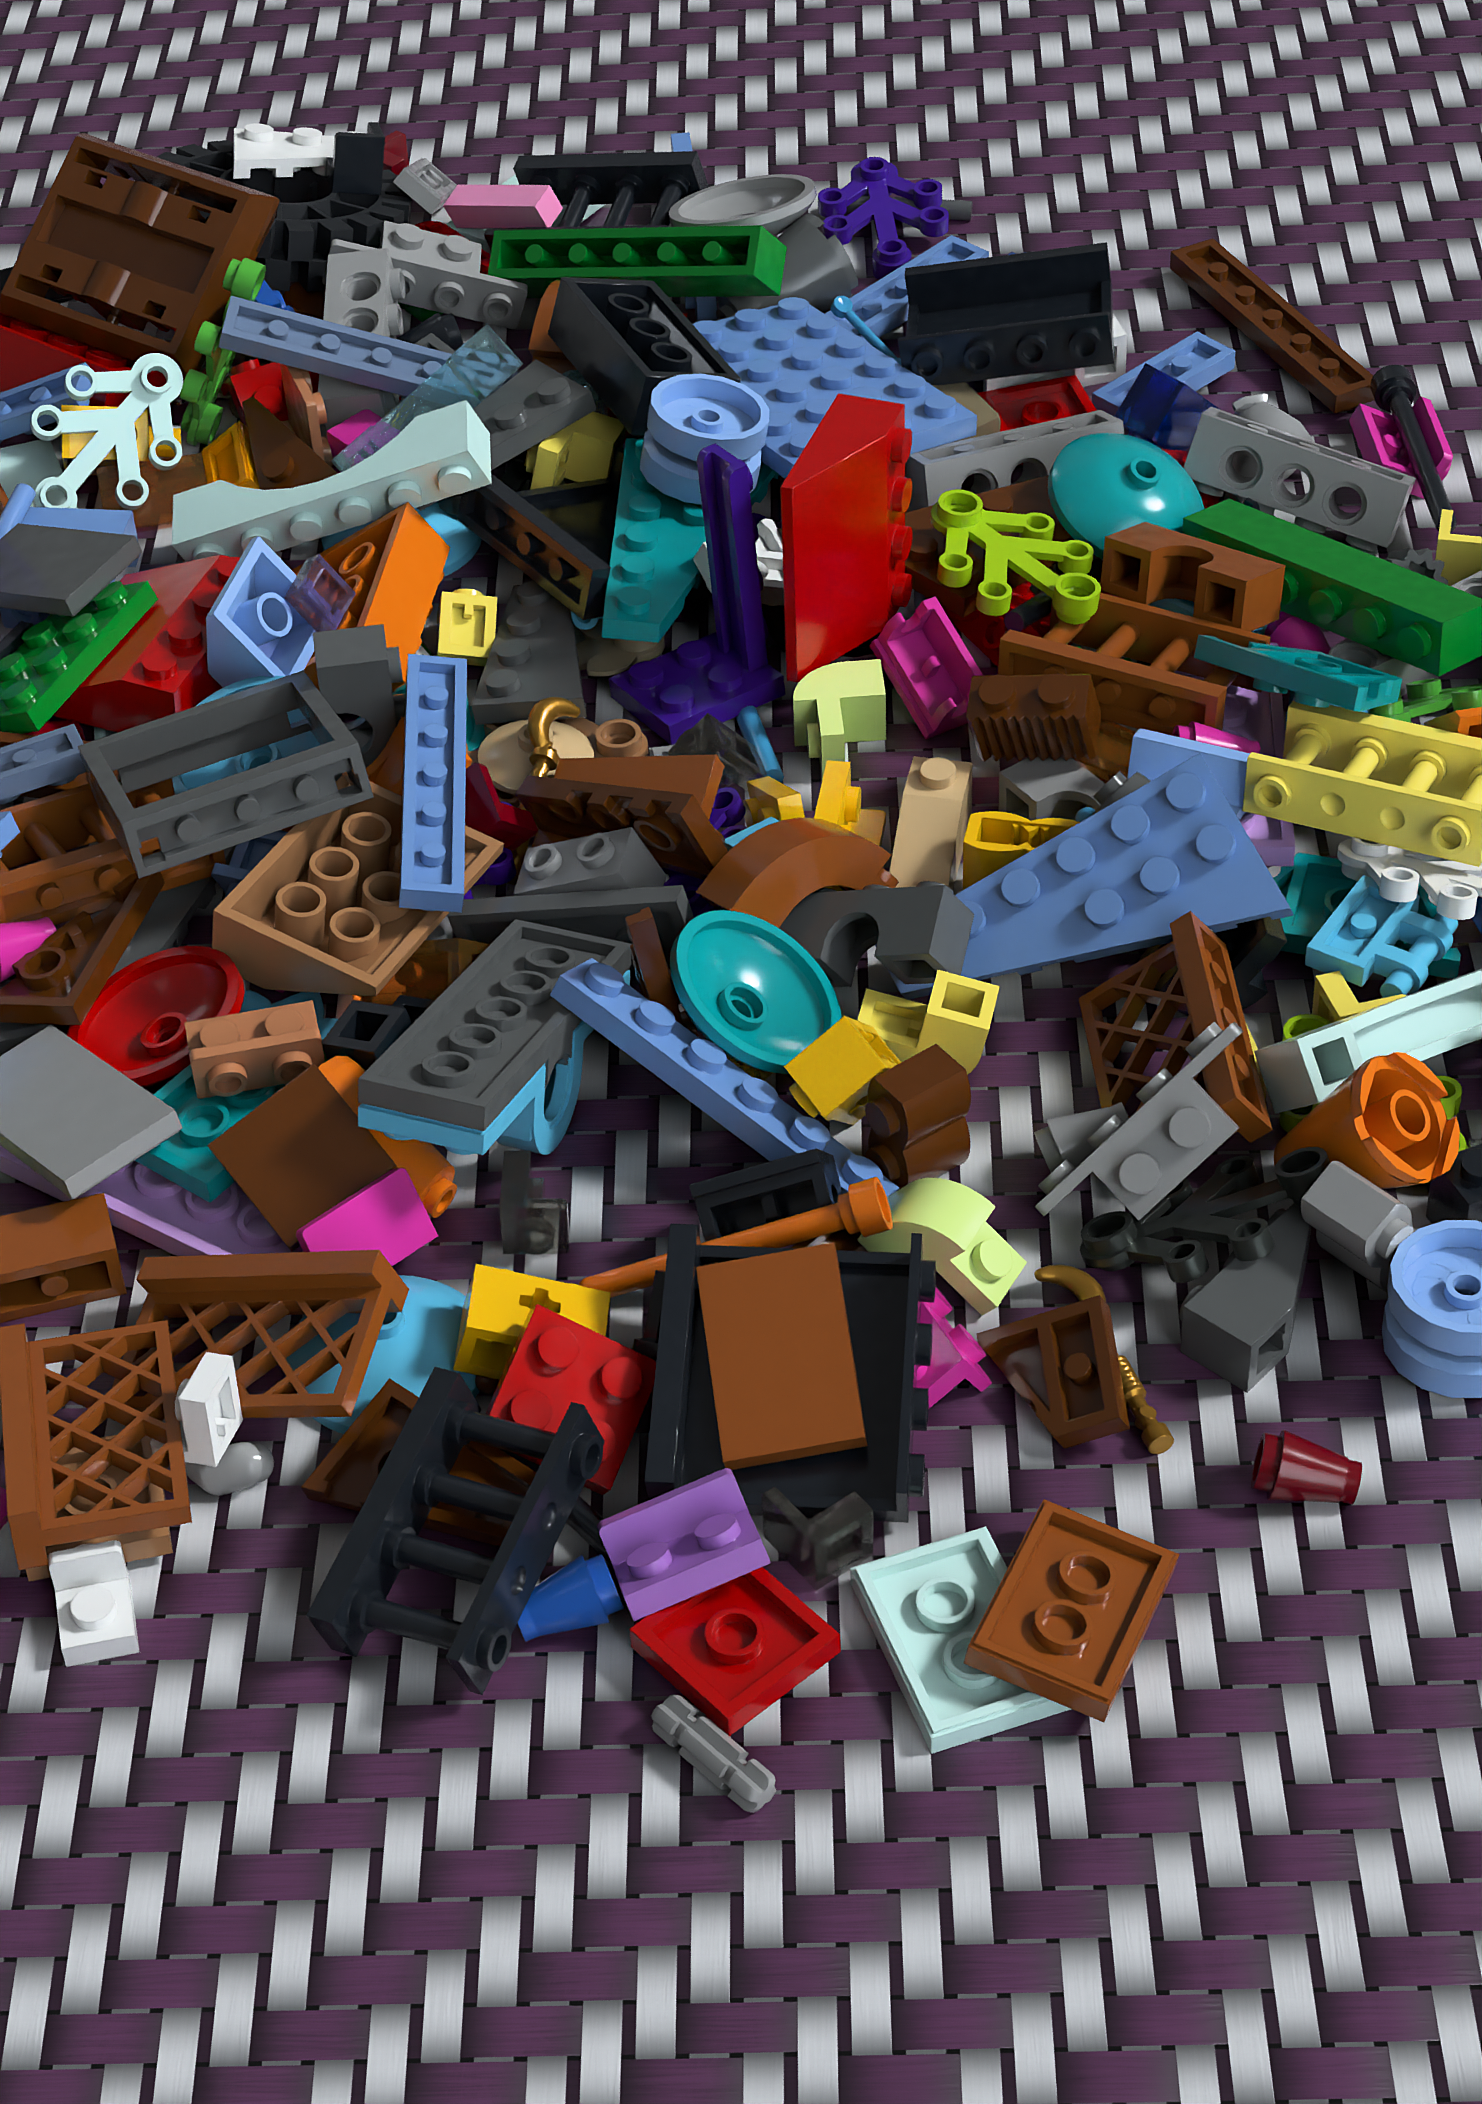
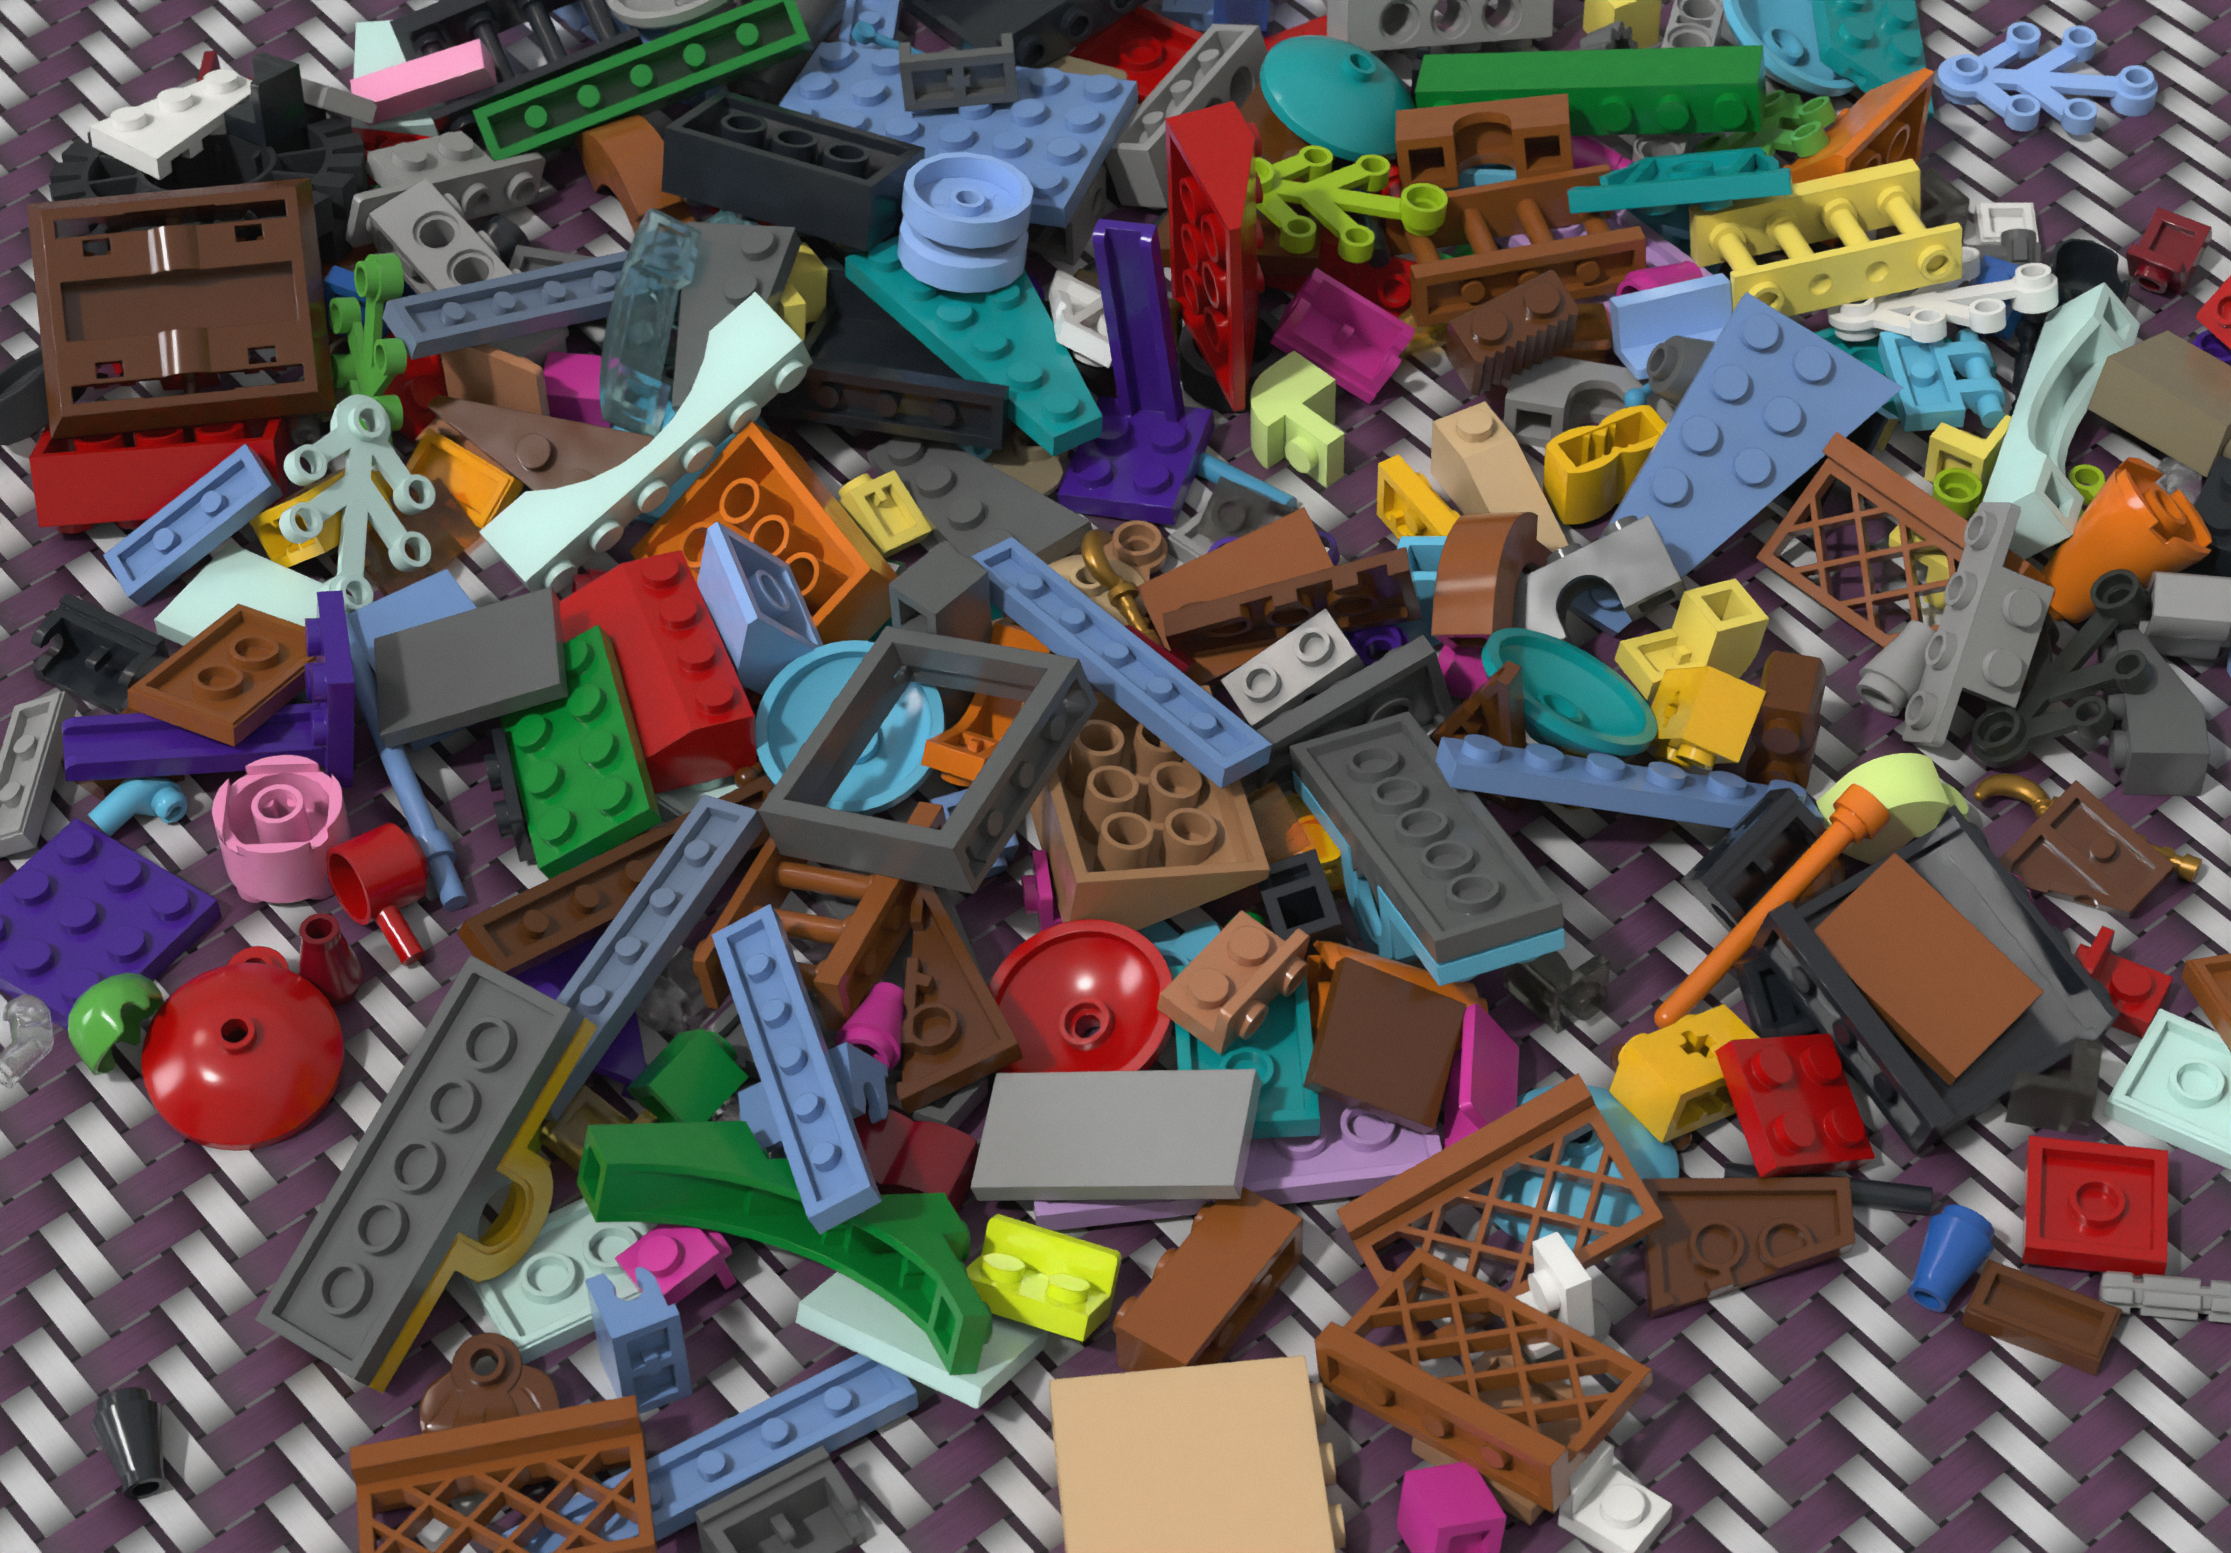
camera: 40 degrees left, 5 degrees up
clear purple tile [284,554,356,632] -> none
black fence [306,1367,605,1695] -> none
medium lavender bracket [597,1468,771,1621] -> none
yellow plate [743,776,805,828] -> none
none -> dark grey hinge [899,32,1019,112]
none -> reddish brown tile [1962,1259,2123,1376]
none -> red bracket [2074,926,2173,1038]

